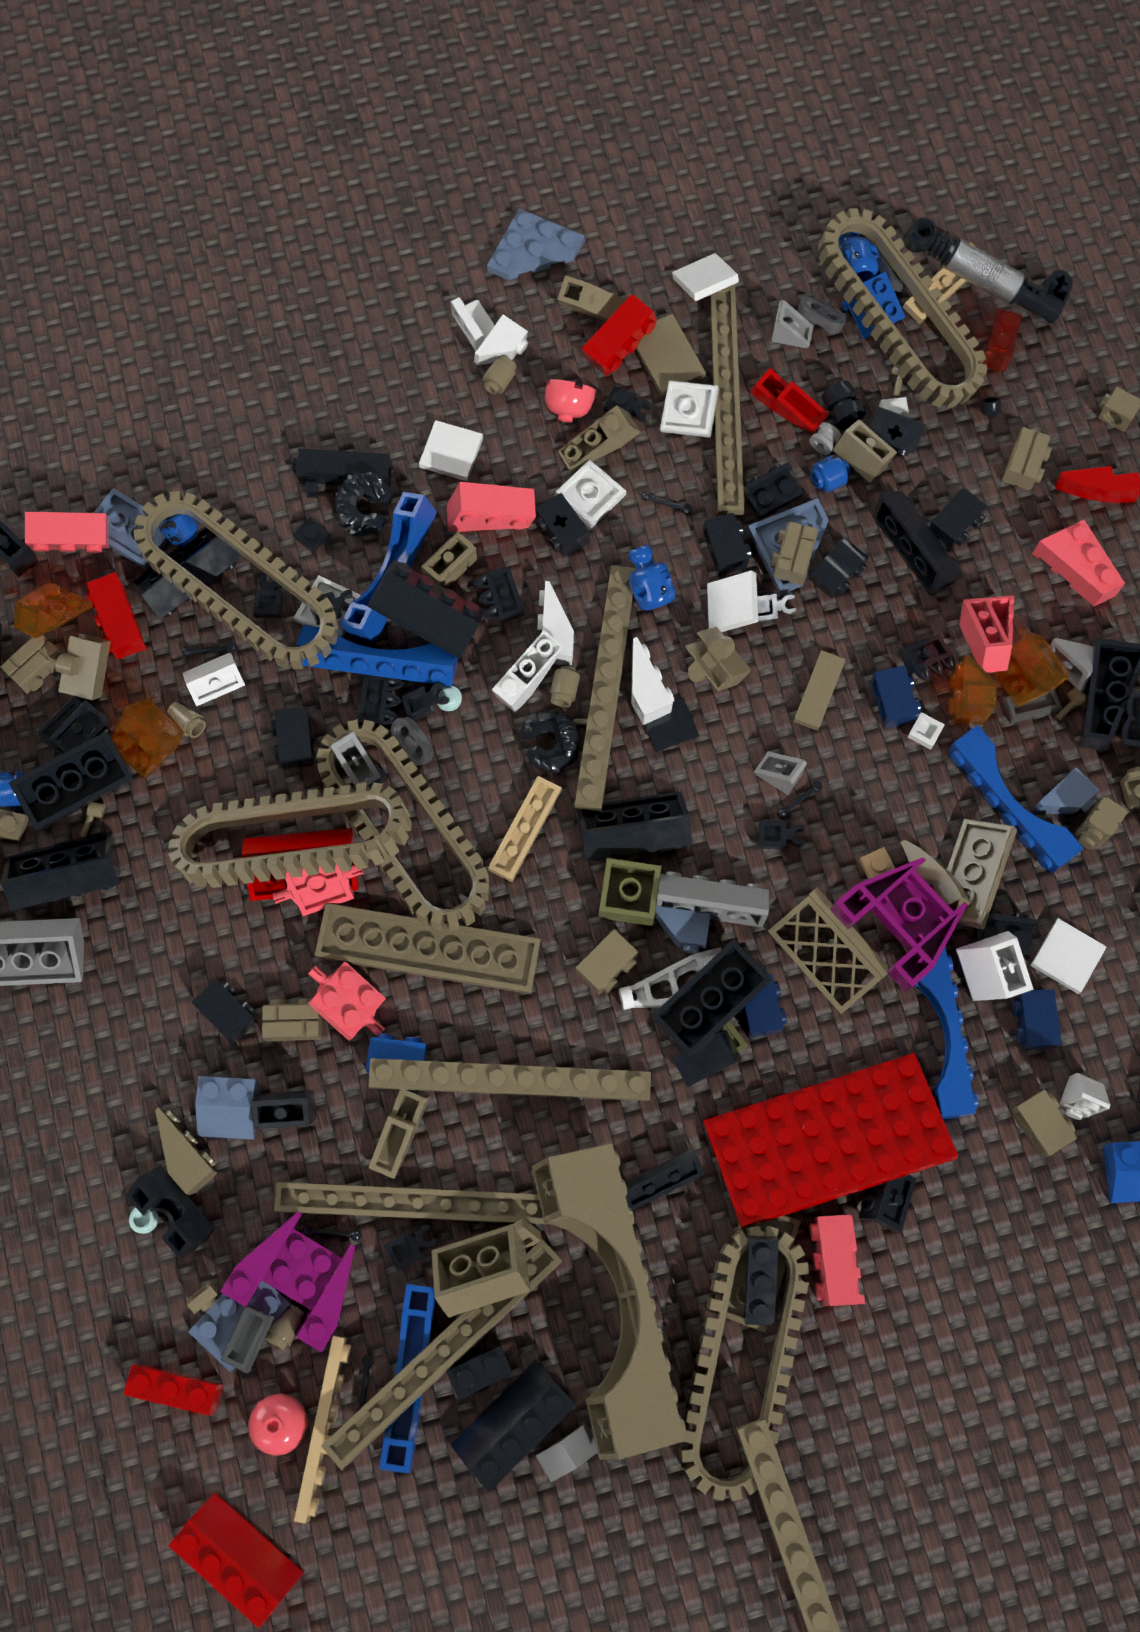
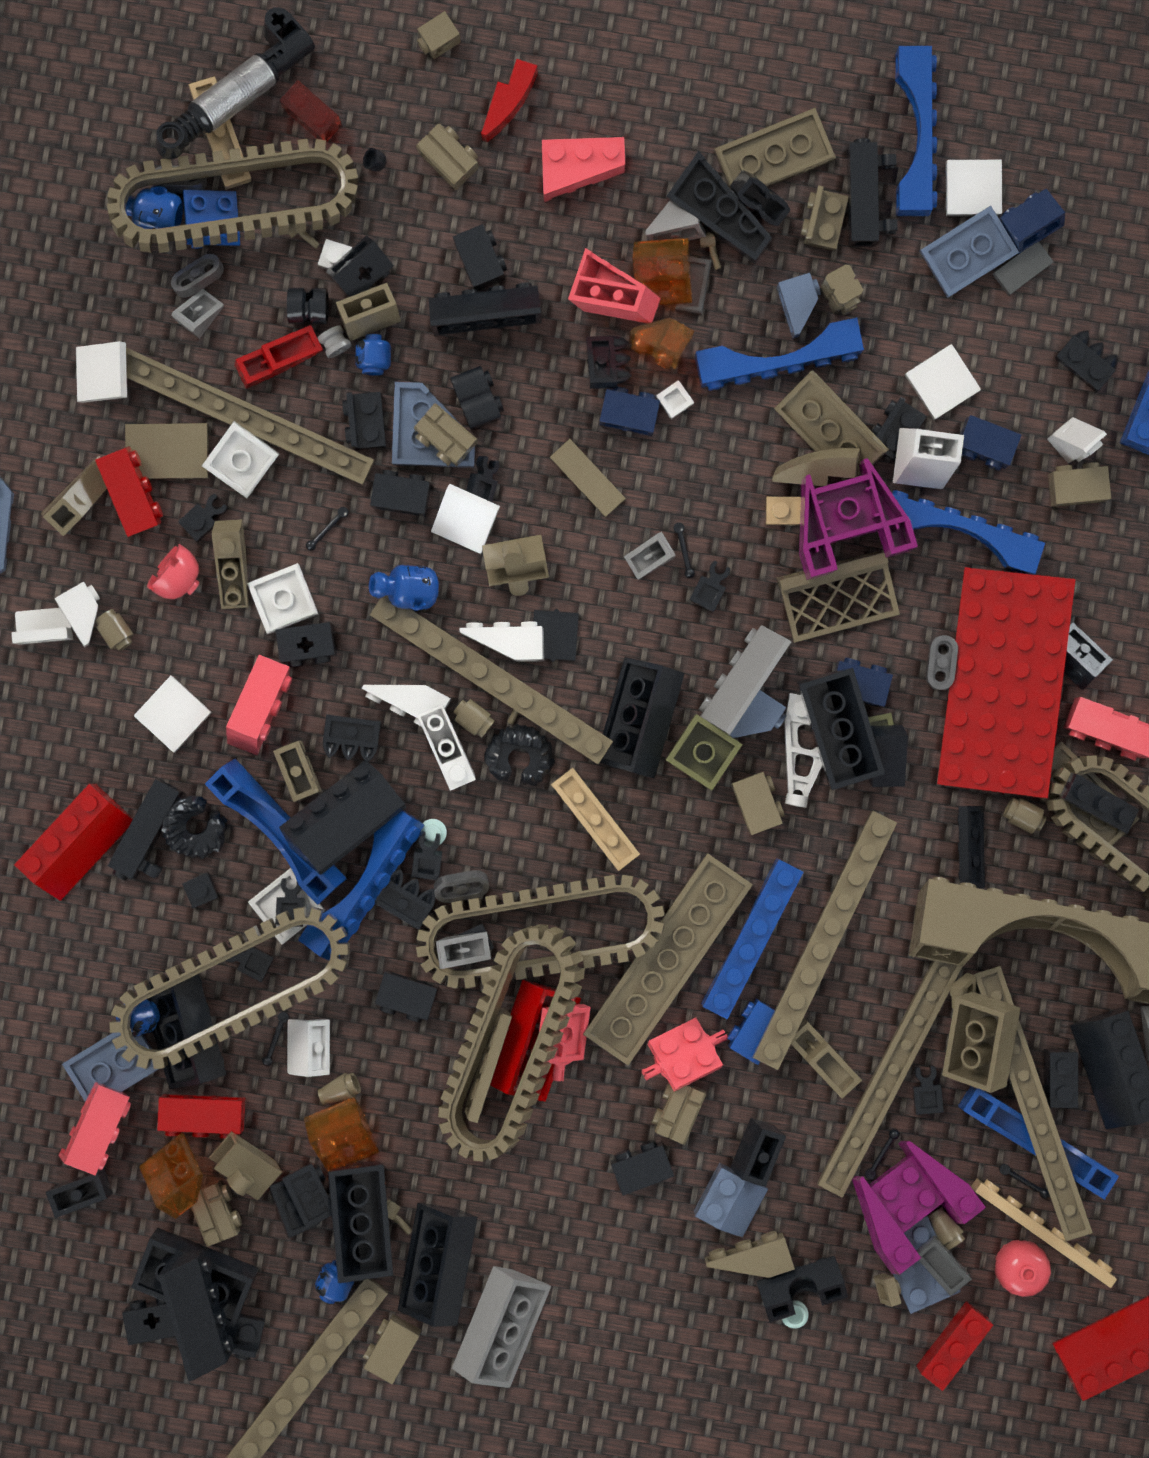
camera: 60 degrees left, 15 degrees up
none -> red slope [14,784,133,901]
none -> dark tan tile [464,1007,512,1123]
none -> blue arch [701,858,803,1019]
none -> flat silver plate [926,635,958,690]
none -> dark tan brick [1003,797,1046,834]

